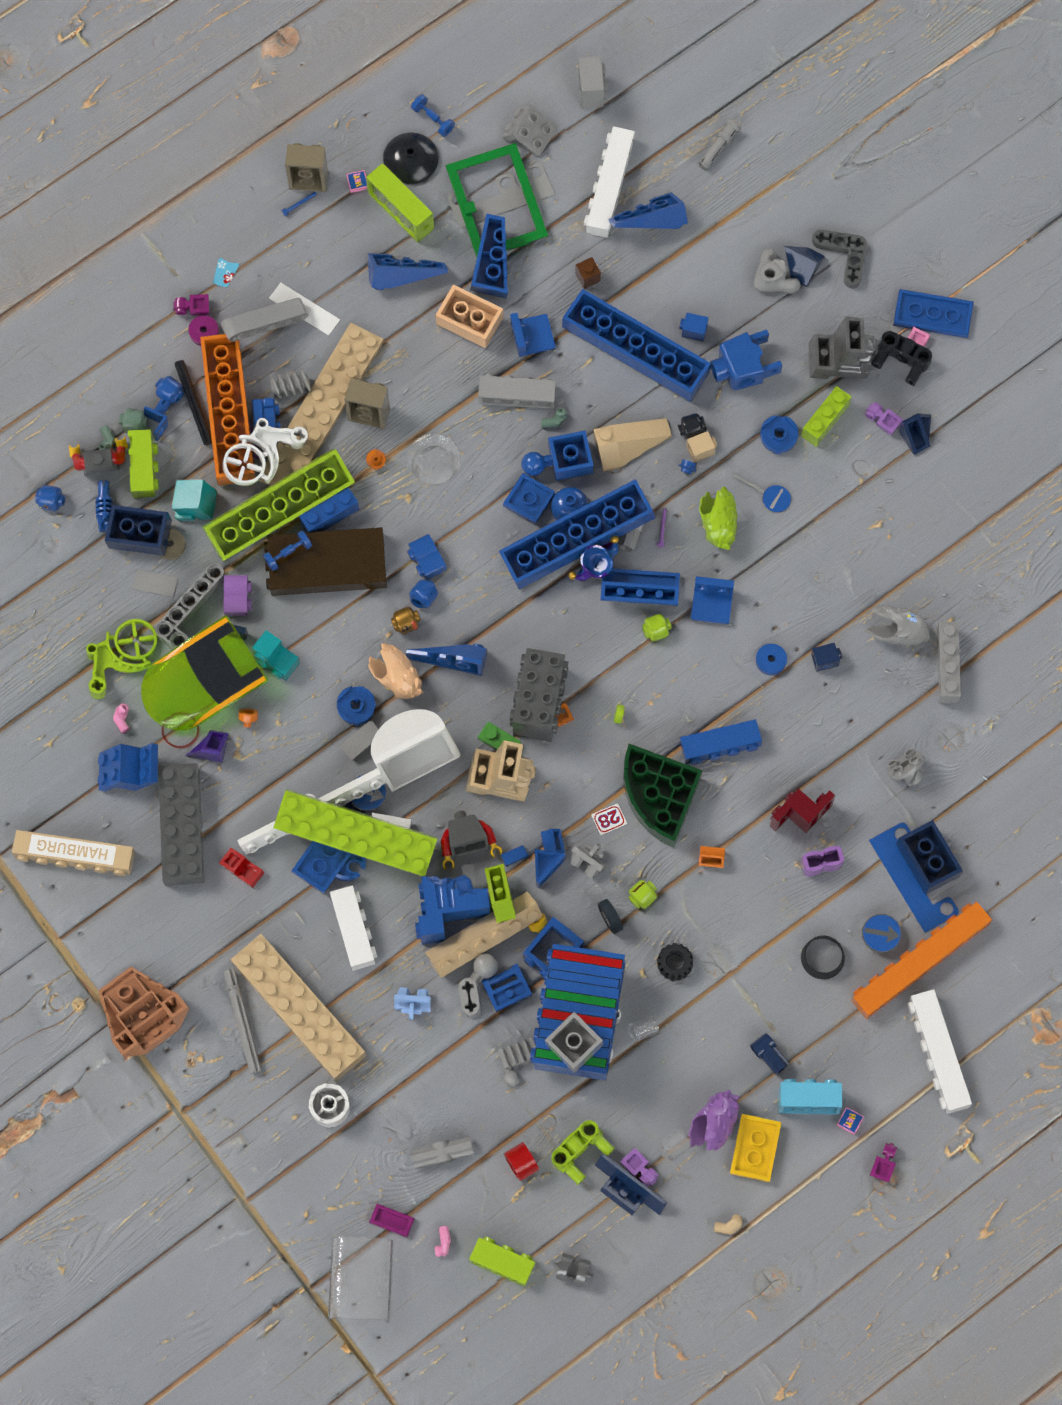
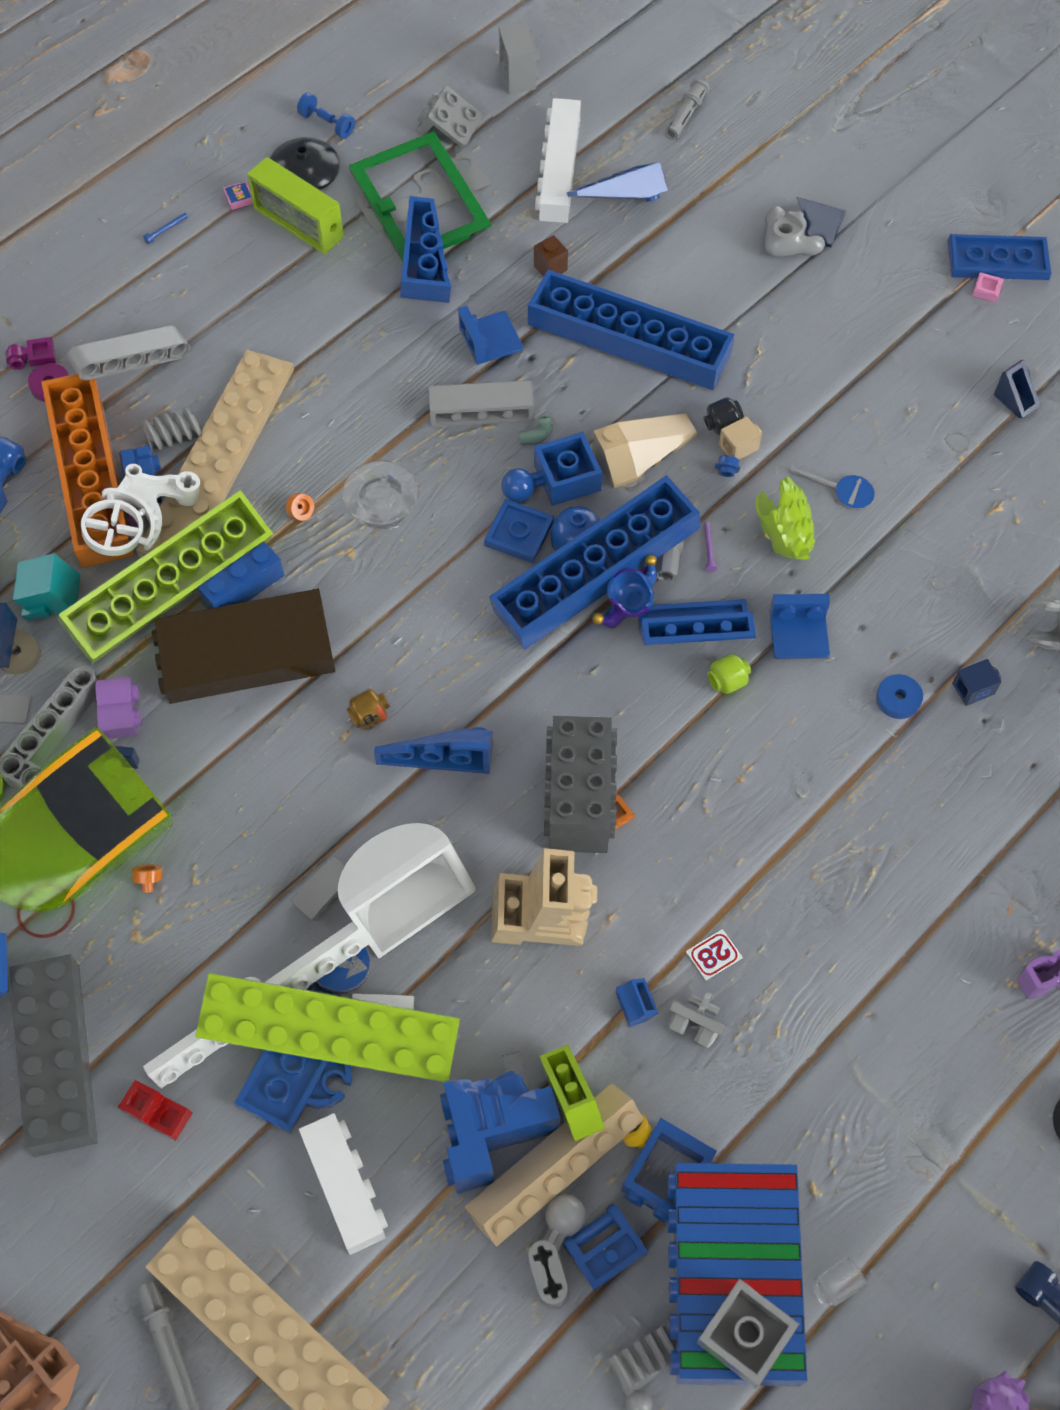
camera: 10 degrees left, 10 degrees down
black axle [175,360,212,445] -> none
dark purple slope [185,730,229,763] -> none
medium azure sticker [213,258,239,287] -> none
teal brick [252,630,300,681] -> none
blue wheel [263,531,312,571] -> none
white sticker [269,282,340,335] -> none
dark tan brick [285,143,328,192] -> none
blue plate [337,686,376,726] -> none
dark tan brick [344,378,390,429] -> none
blue wedge [368,253,448,290] -> none
light nougat head [368,643,423,699] -> none
light blue hips [394,987,431,1020] -> none
blue brick [407,534,447,580] -> none
blue head [409,580,438,609] -> none
light nougat brick [435,285,504,348] -> none
dark grey torso [440,811,502,870] -> none
bright green plate [478,722,521,751] -> none
blue piece [501,845,528,867] -> none
blue slope [535,849,566,888] -> none
black bush [598,899,623,934] -> none
lime tile [613,704,625,724] -> none
dark green brick [623,744,703,847] -> none
lime head [628,880,657,909] -> none
black tyre [657,943,693,981] -> none
blue brick [679,312,709,342] -> none
blue brick [679,719,762,765] -> none
orange piece [699,846,725,868] -> none
blue piece [710,329,782,391] -> none
blue plate [760,415,798,454] -> none
dark red bracket [770,788,835,833] -> none
lime brick [801,386,852,447] -> none
flat silver brick [808,317,878,379] -> none
dark grey beam [812,230,866,288] -> none
medium lavender plate [865,402,903,436] -> none
black piece [871,331,932,386] -> none

